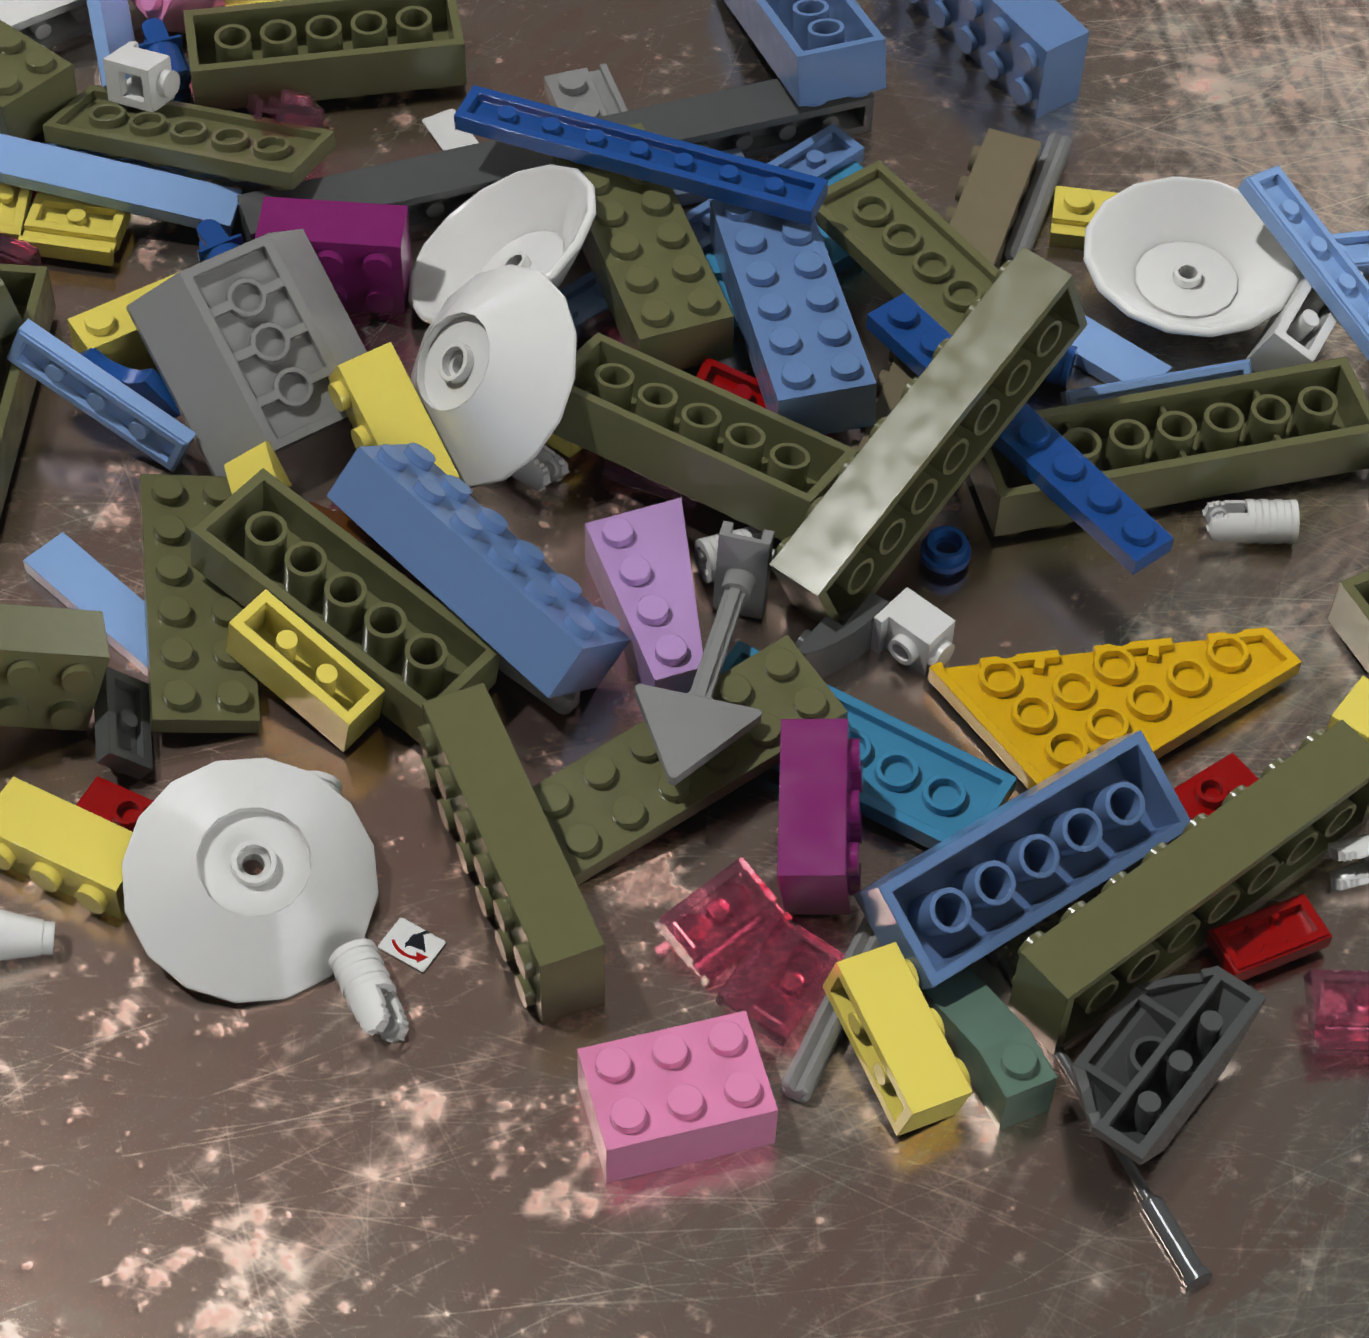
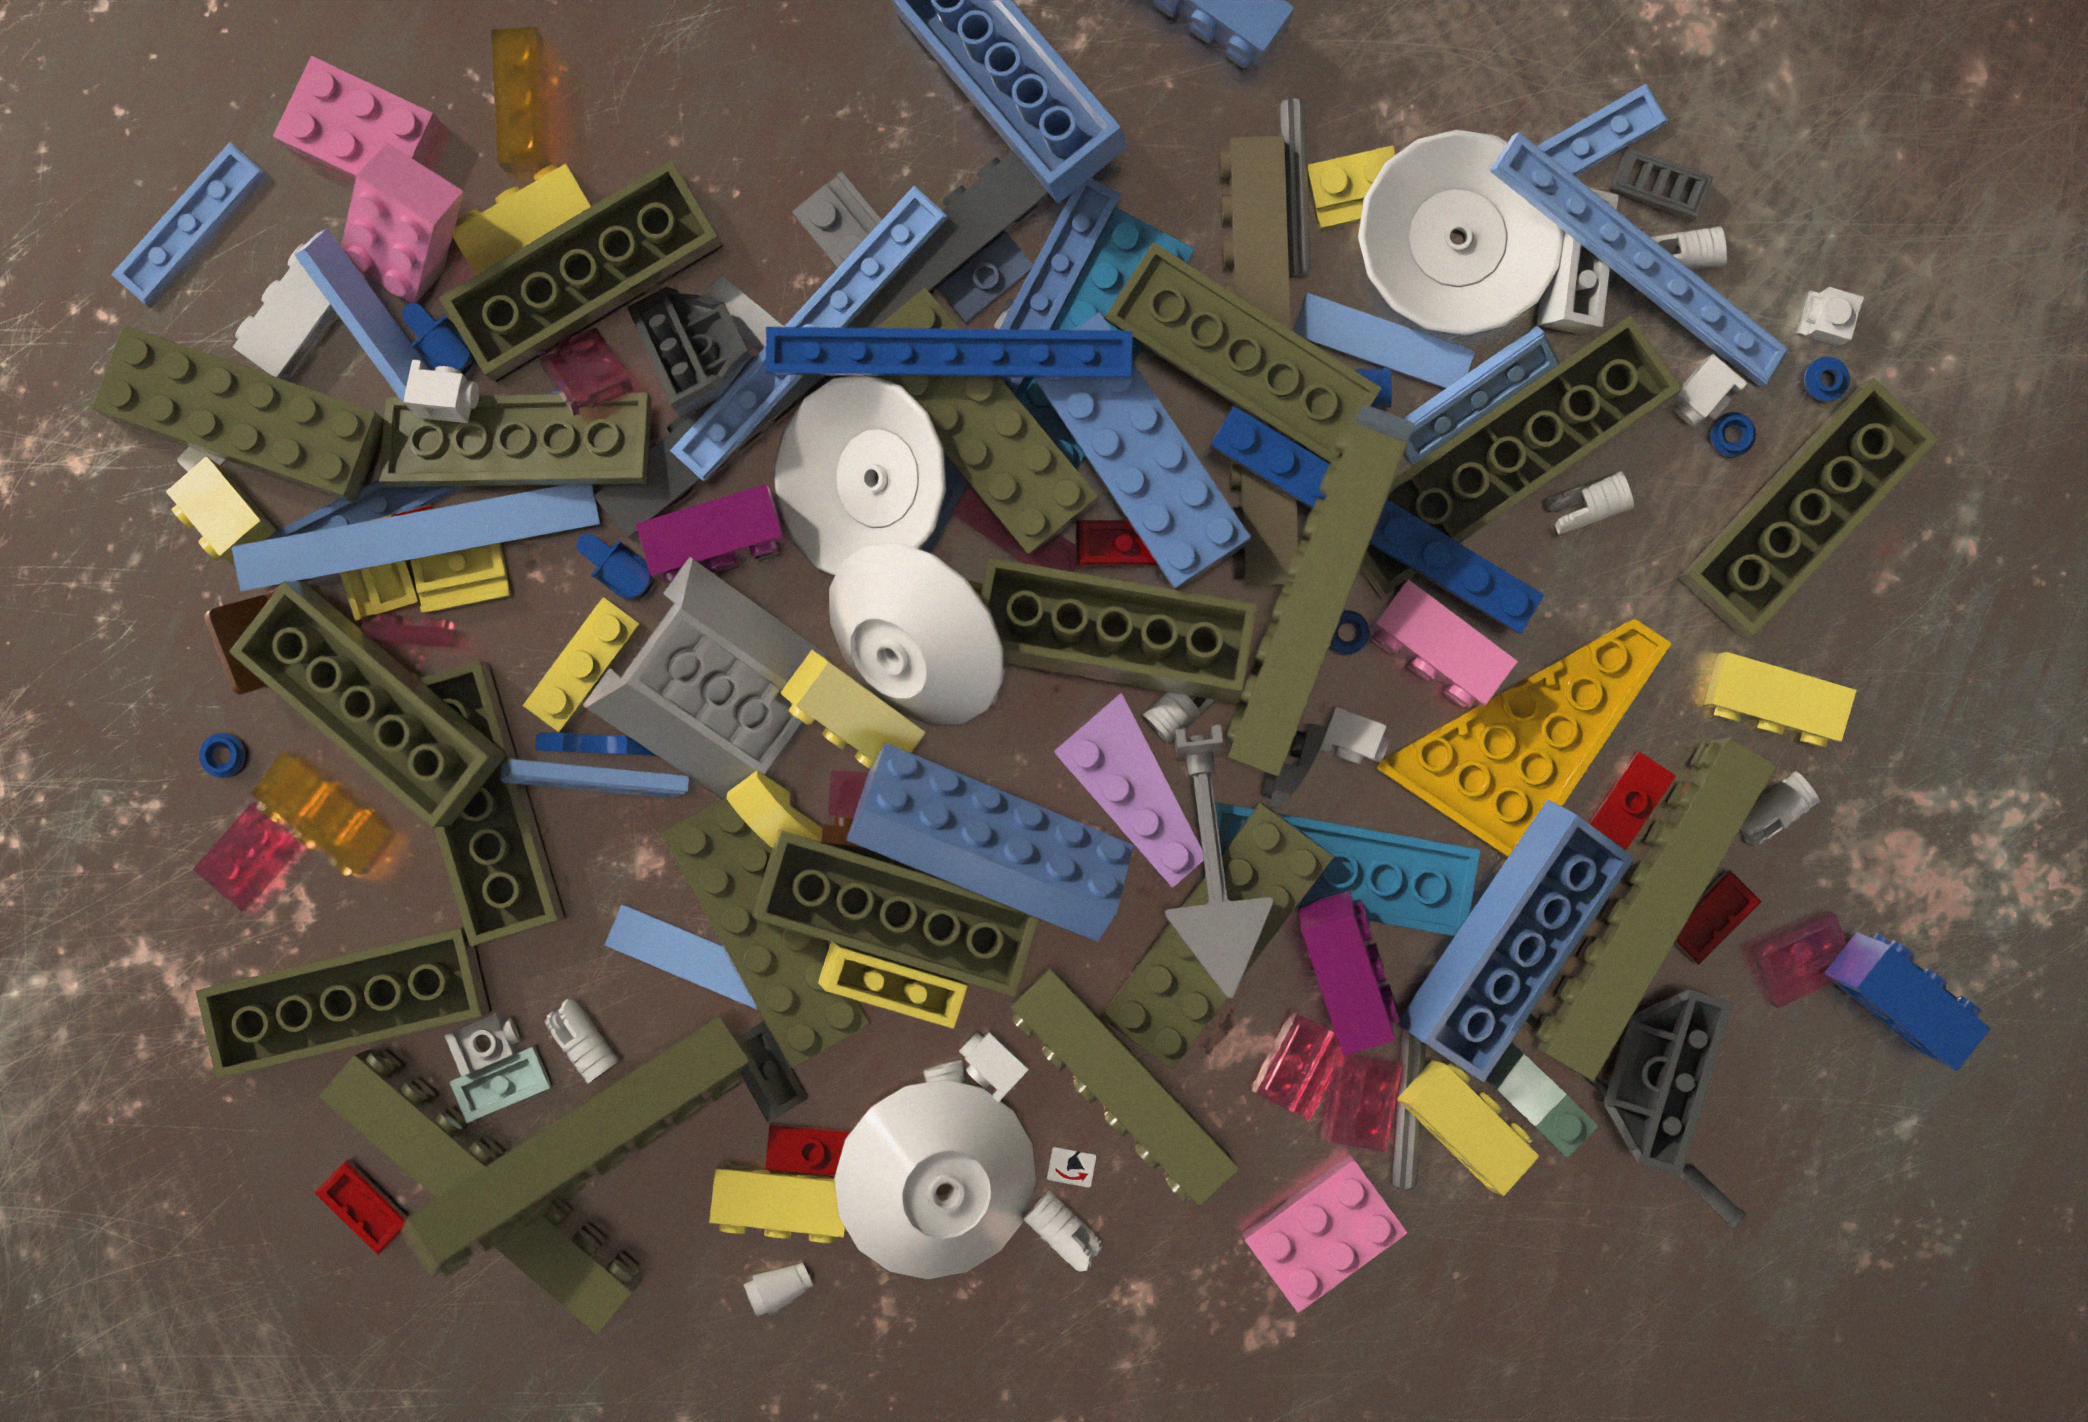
camera: 15 degrees left, 35 degrees up
none -> dark grey wedge [627,287,751,417]
none -> light blue tile [670,186,948,482]
none -> white brick [959,1030,1029,1102]
none -> bright pink brick [1369,579,1518,709]

